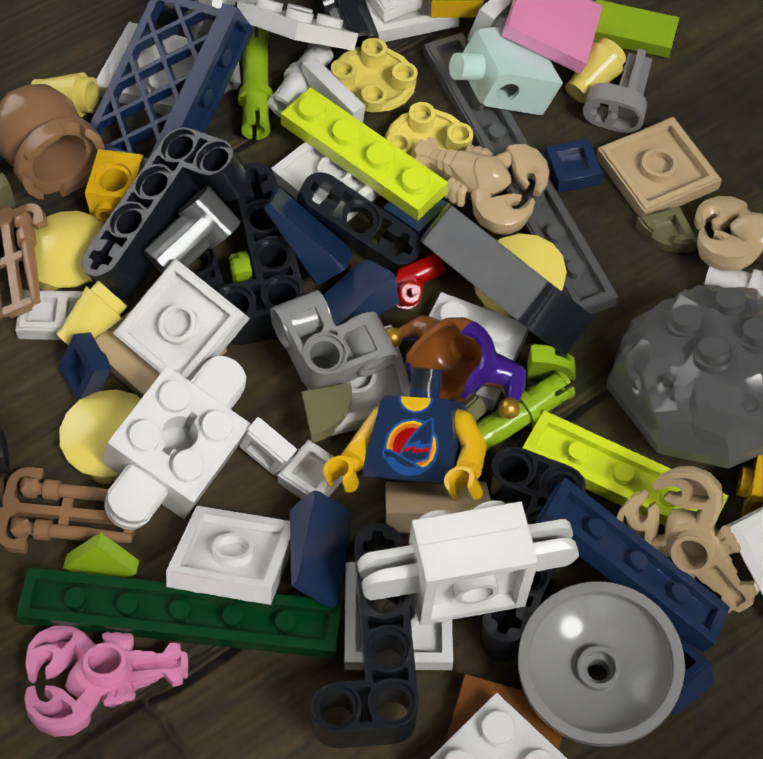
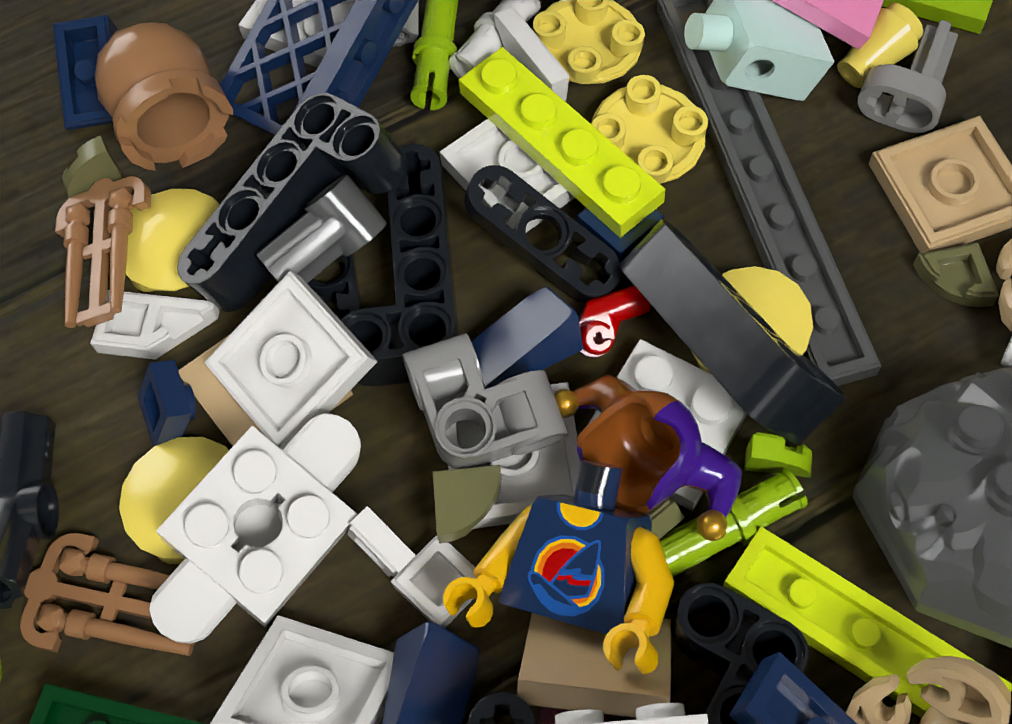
camera: 15 degrees right, 5 degrees up
light yellow cone [31,72,100,117] -> none
light yellow cone [56,281,127,345] -> none
lime tile [63,532,140,578] -> none
yellow brick [85,149,145,224] -> none
lime tile [229,251,253,283] -> none
dark blue slope [264,188,353,285] -> none
tan animal [412,137,549,235] -> none
dark blue plate [544,139,603,193] -> none

